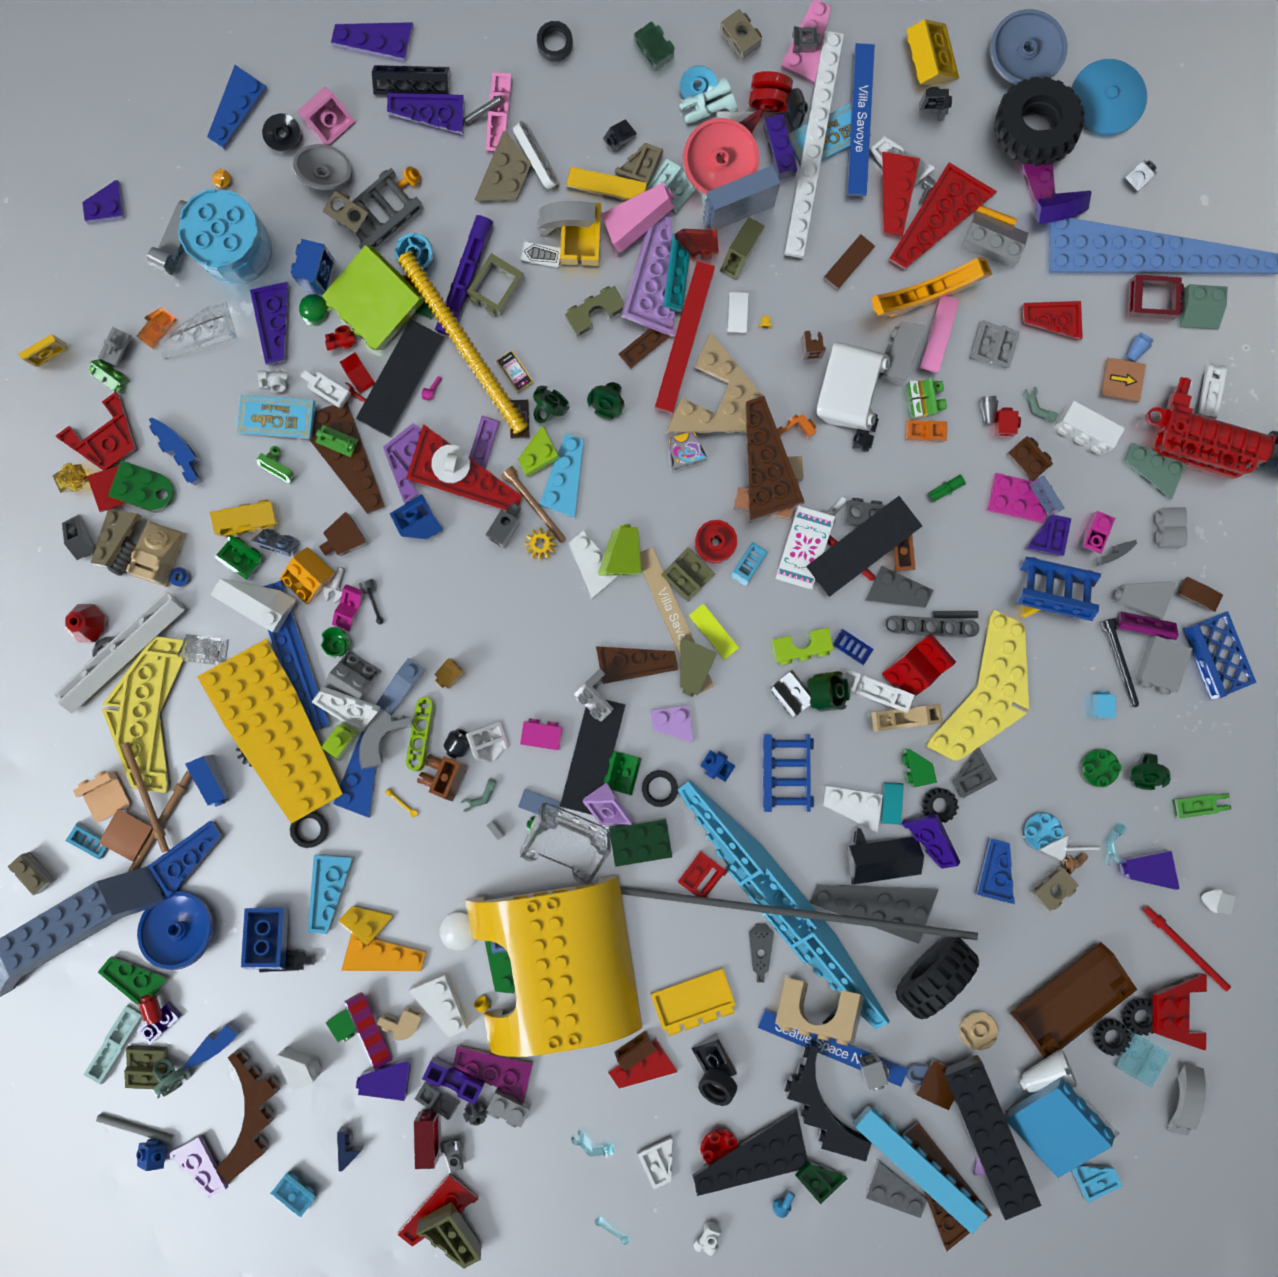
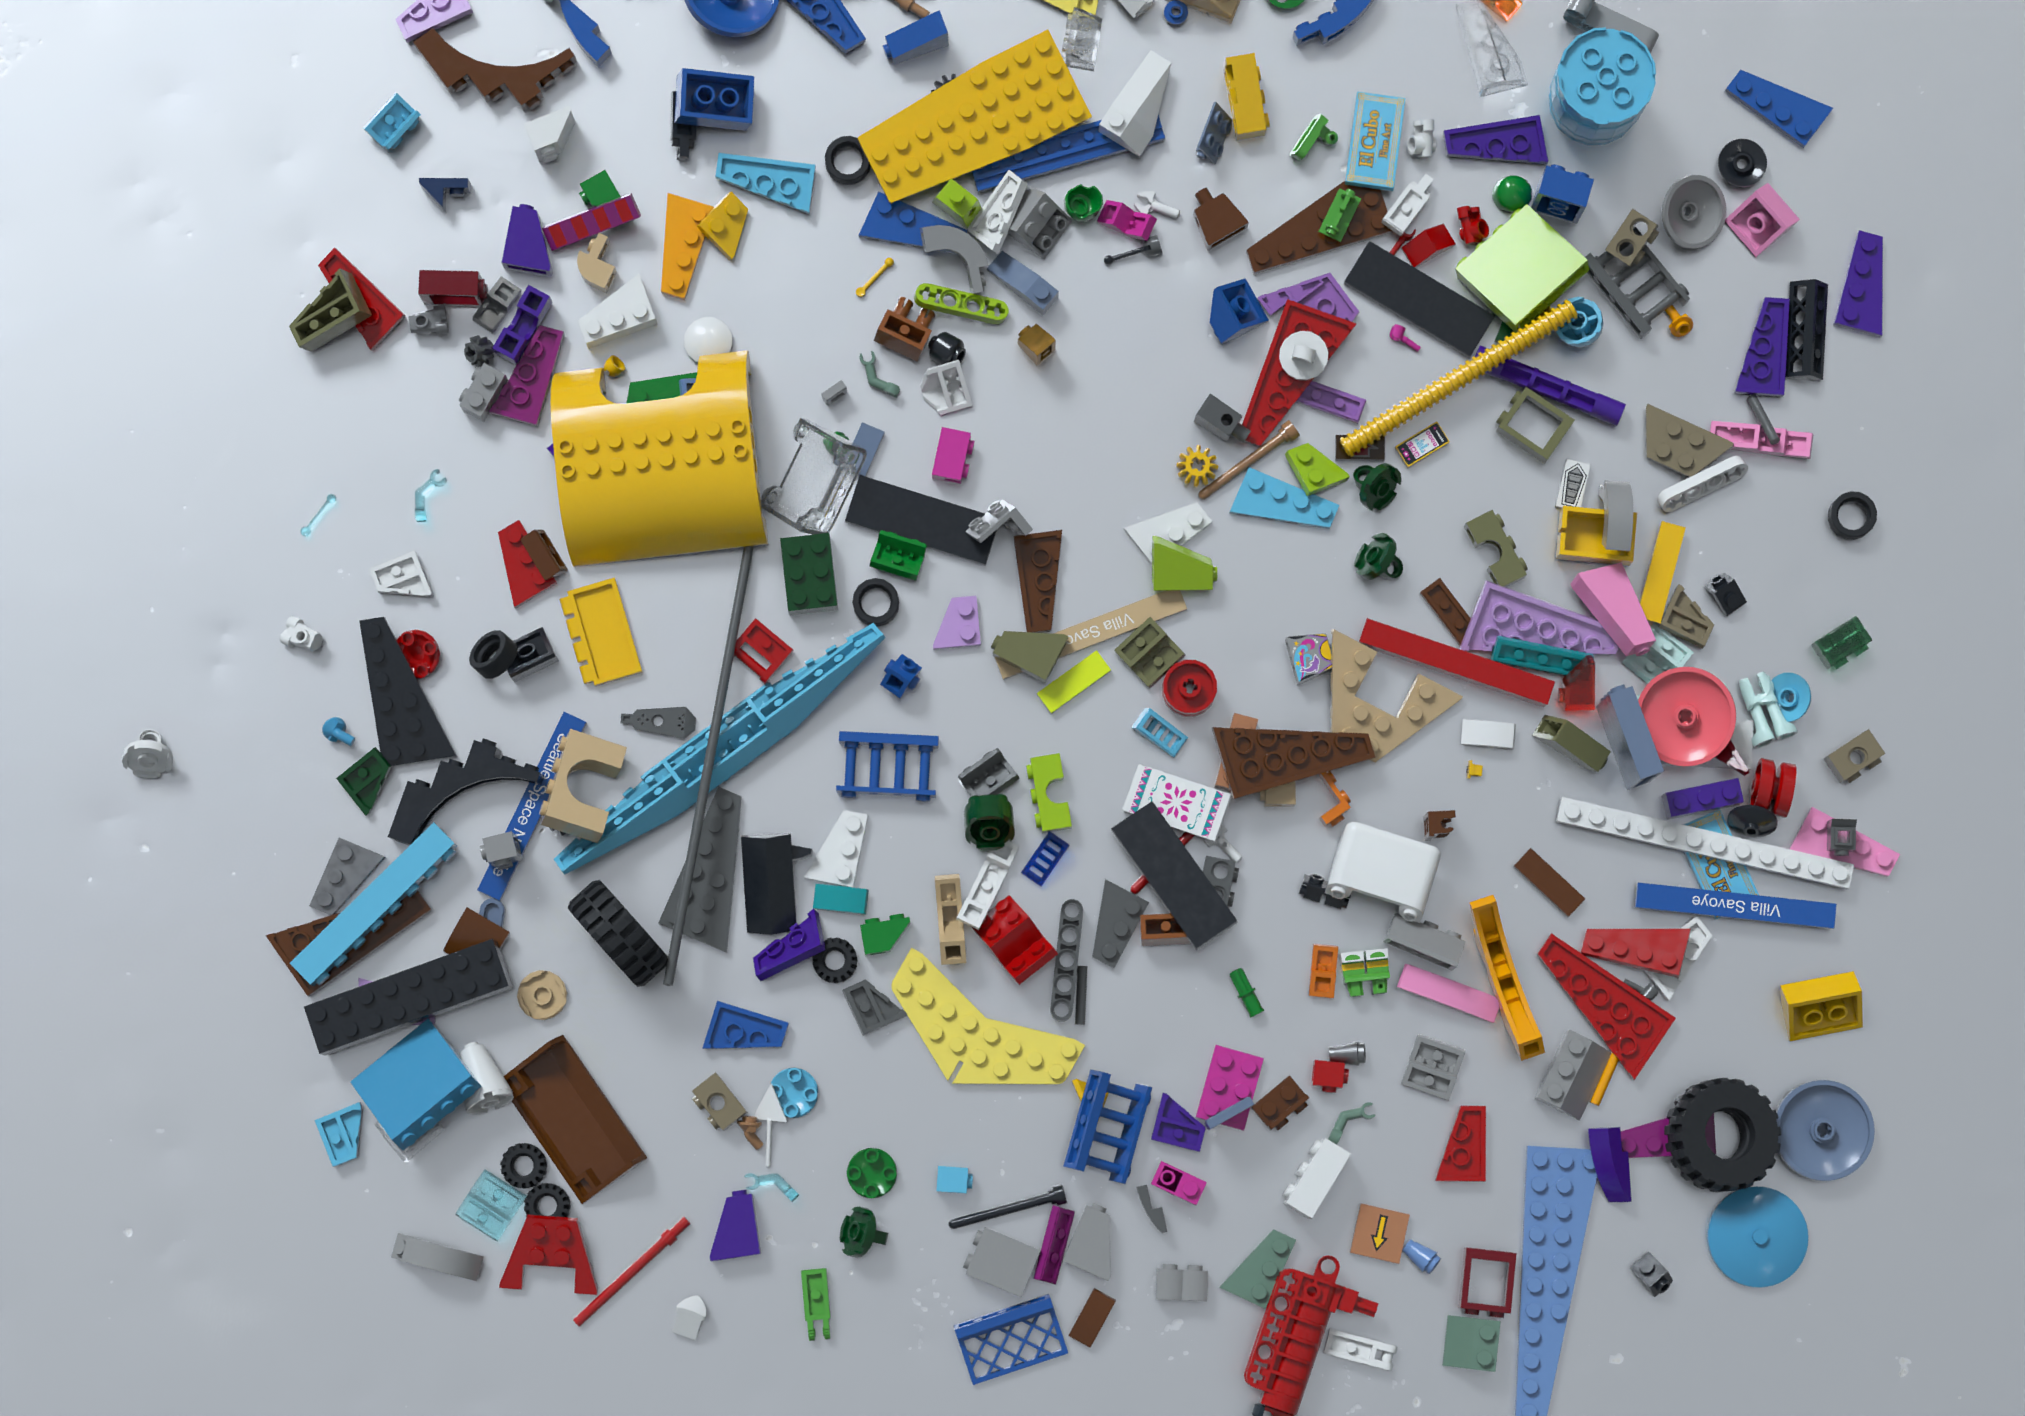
camera: 90 degrees right, 5 degrees down
light orange plate [212,168,231,188] -> none
green bracket [216,535,262,580] -> none
light orange slope [280,547,335,605] -> none
lavender slope [583,783,633,826] -> none
black bracket [919,87,952,121] -> none

